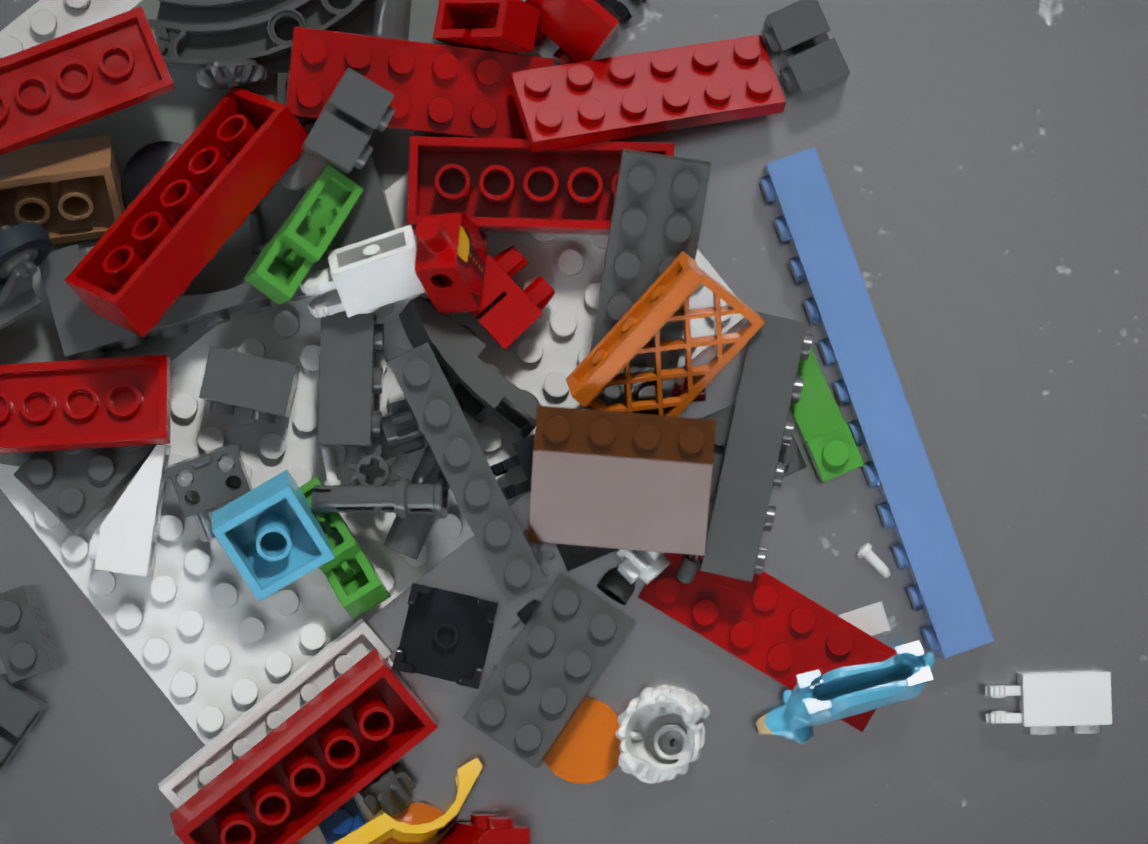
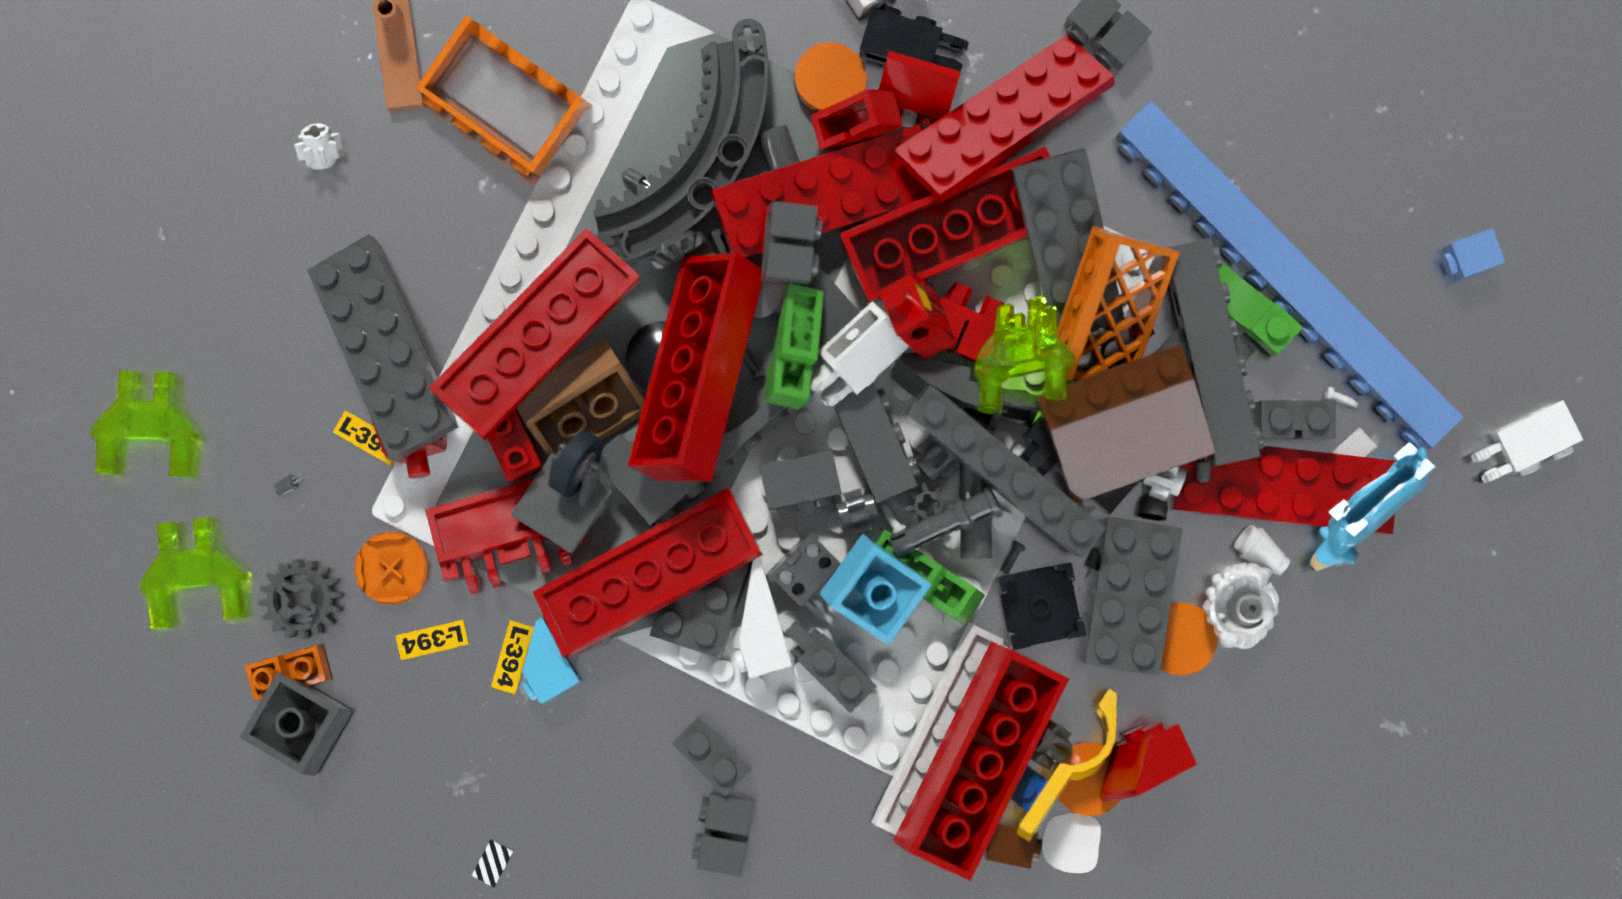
camera: 25 degrees left, 0 degrees up
none -> dark grey hinge [785,621,877,713]
none -> dark grey gear [836,488,879,535]
none -> clear neon green connector [974,296,1075,414]
none -> dark grey piece [1000,541,1026,574]
none -> white cone [1234,525,1290,577]
none -> dark grey piece [1254,400,1336,440]
none -> medium blue brick [1442,228,1506,282]

